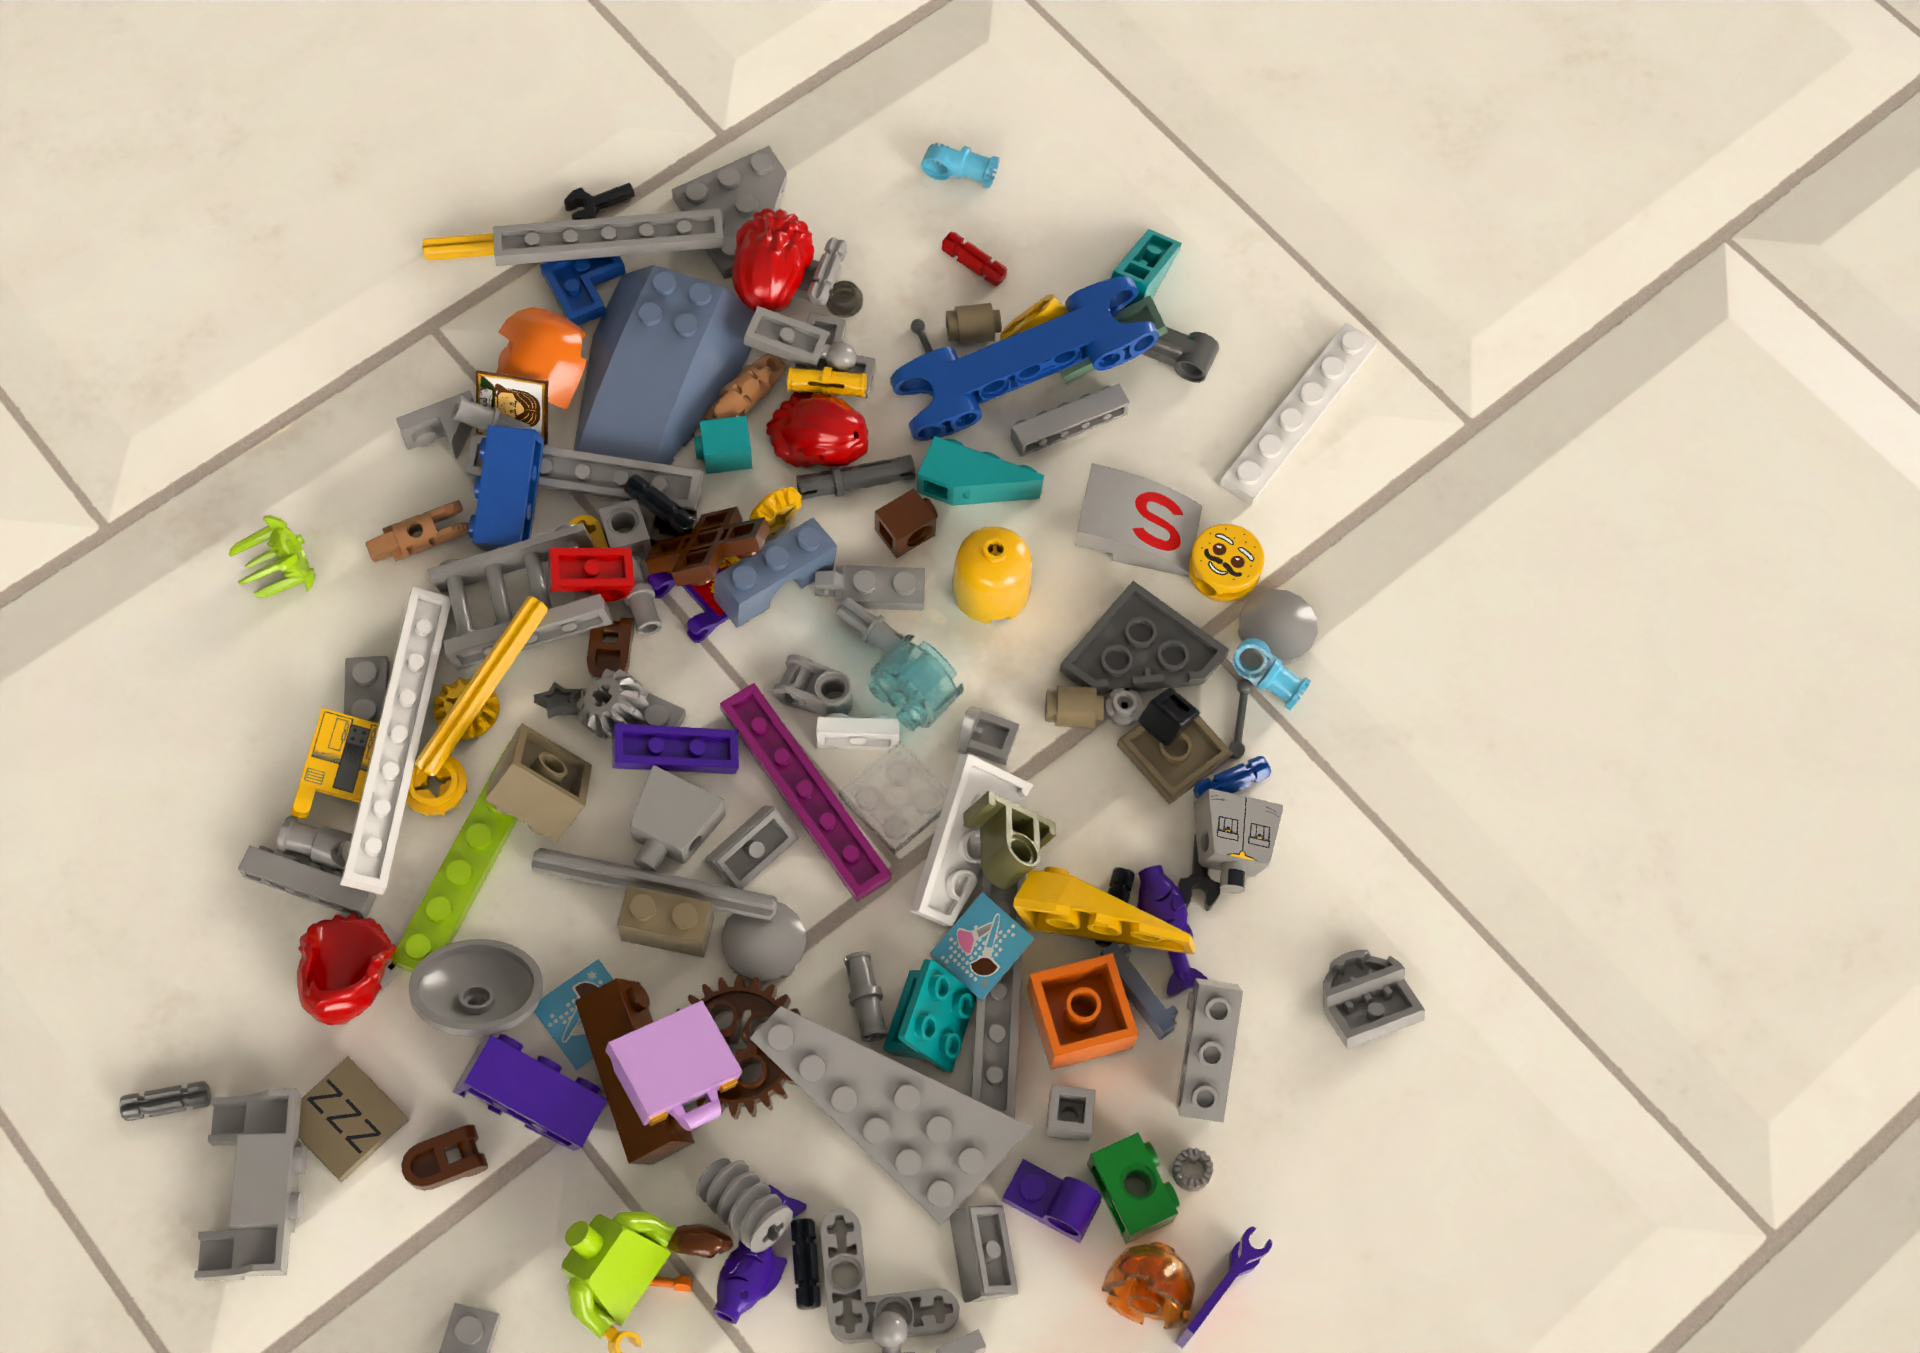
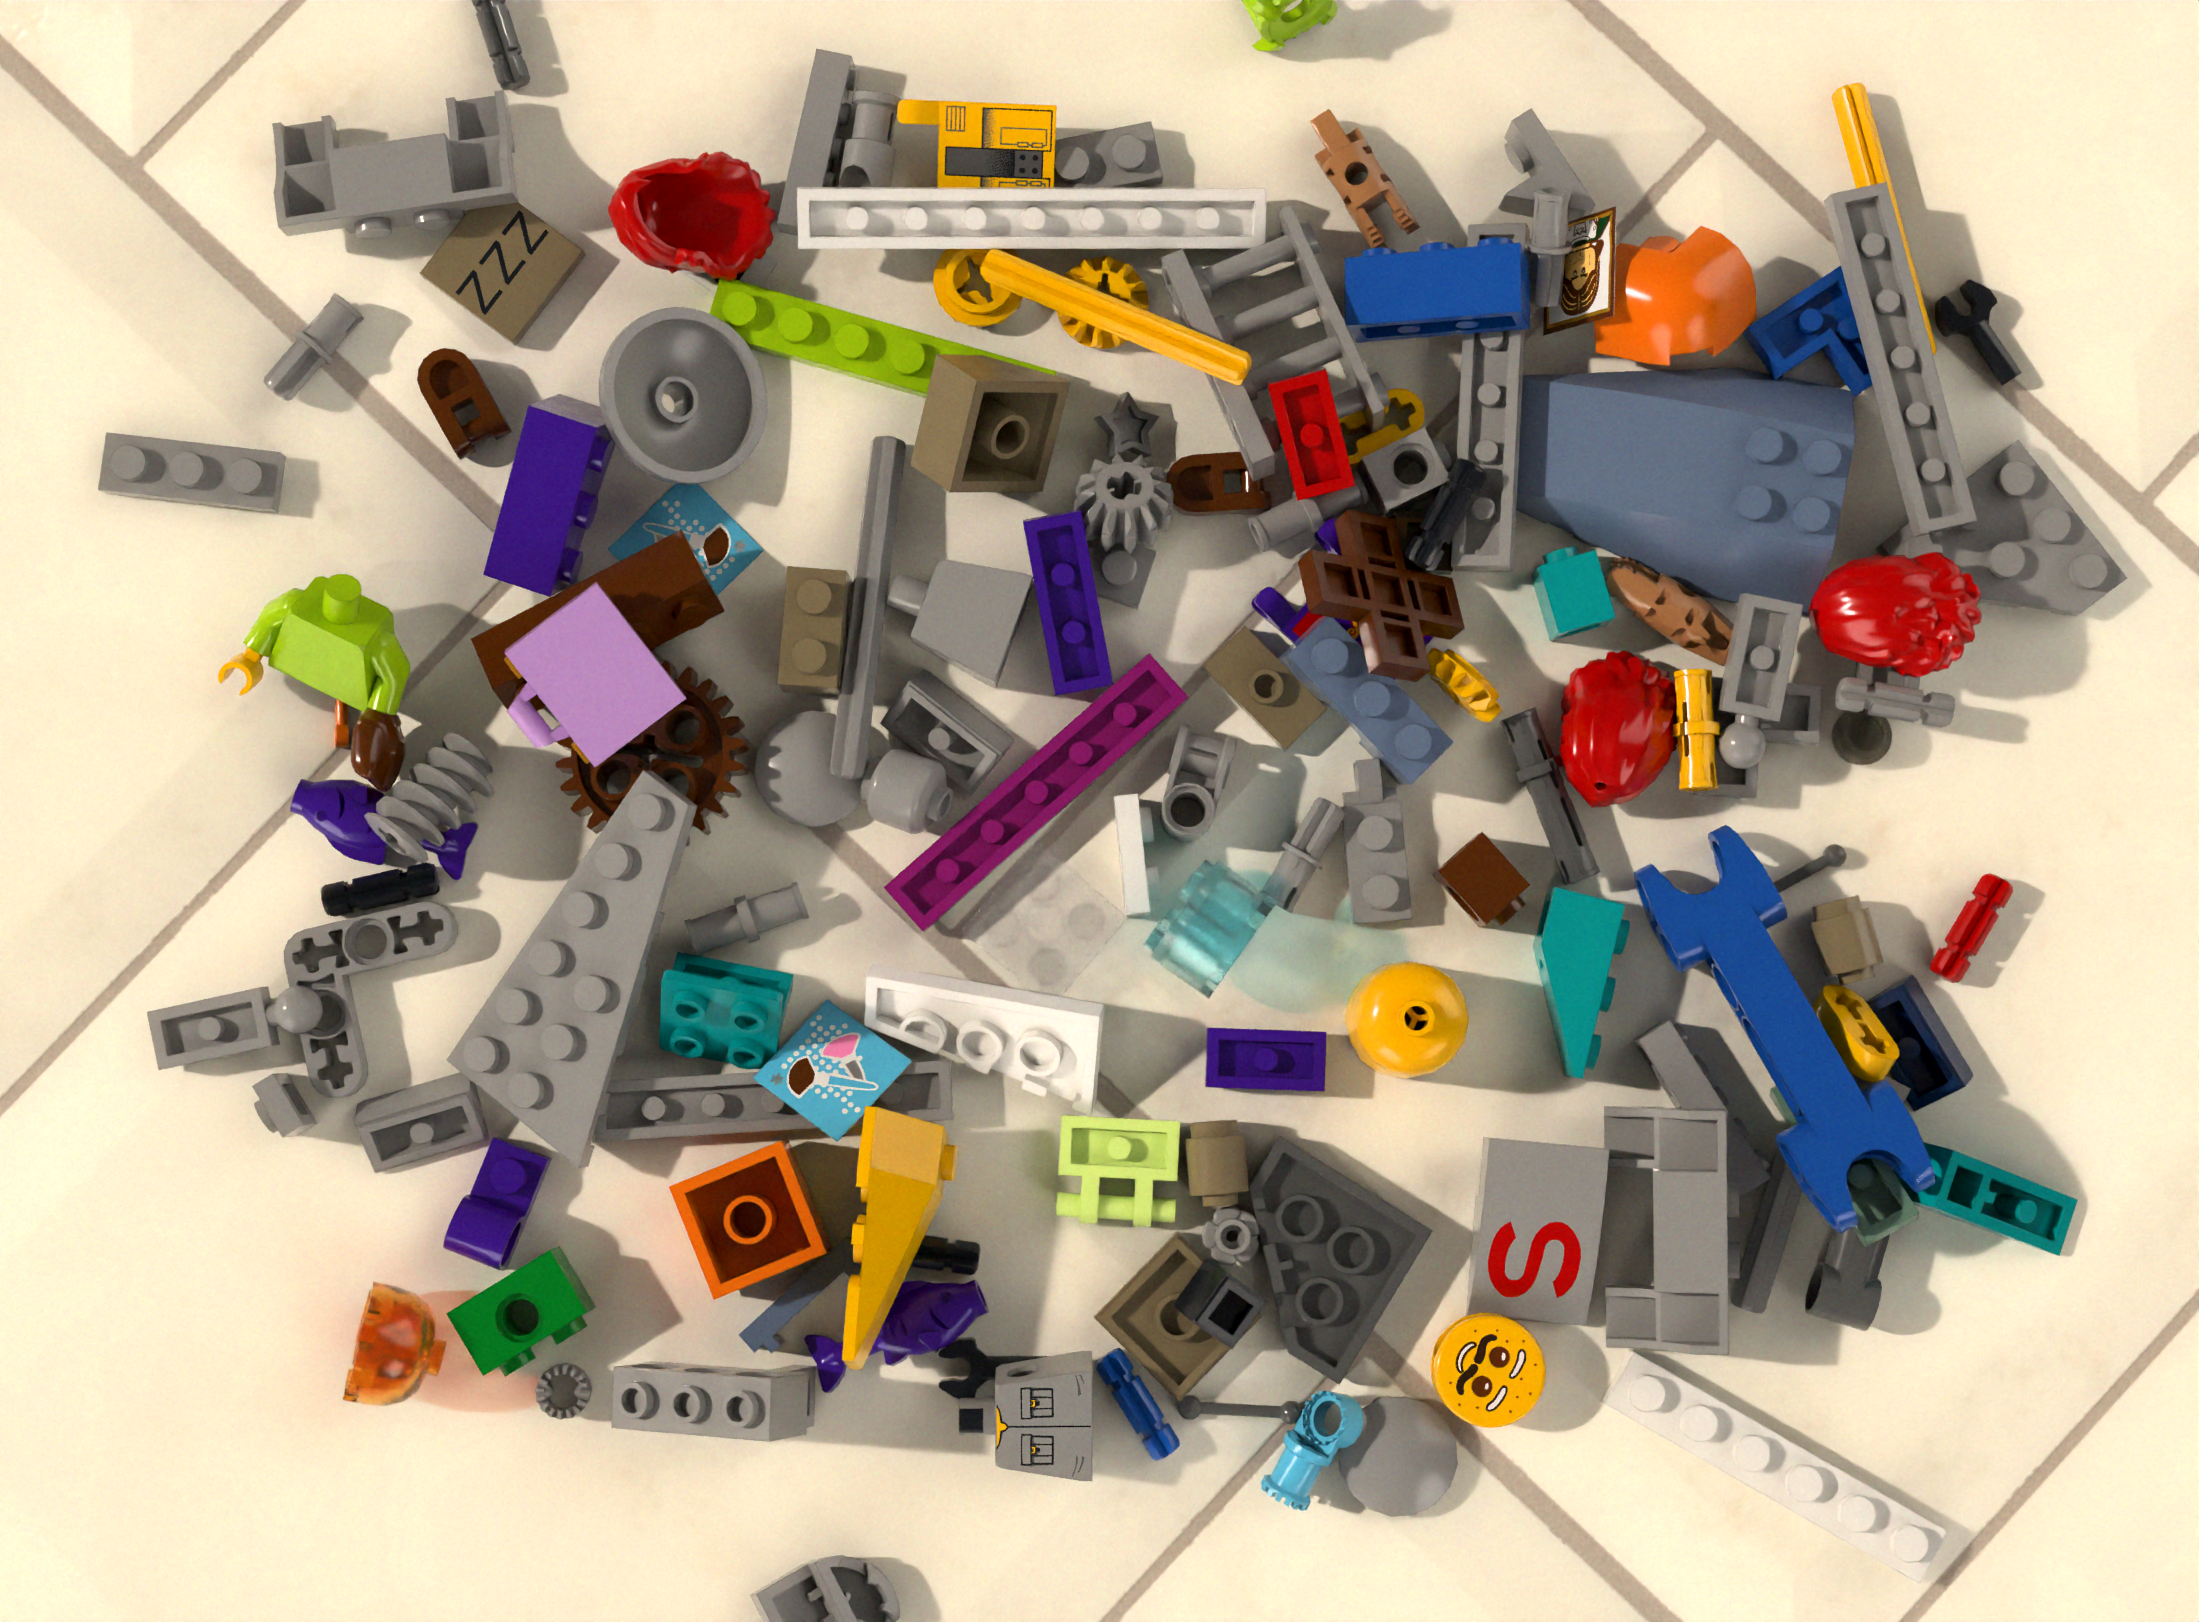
camera: 85 degrees right, 20 degrees up
medium azure connector [921,143,999,188] -> none
light grey tile [958,706,1020,766] -> none
olive pin [963,790,1056,889] -> none
light grey plate [1045,1084,1096,1141] -> none
dark purple flag [1175,1226,1272,1349] -> none
none -> light grey axle [264,293,364,401]
none -> light grey head [860,749,953,834]
none -> yellowish green plate [1056,1115,1180,1227]
none -> dark tan plate [1203,626,1327,752]
none -> dark purple plate [1205,1028,1326,1091]
none -> light grey bracket [1604,1106,1740,1355]
none -> light grey axle [1730,1147,1802,1313]
none -> dark blue slope [1865,975,1973,1112]

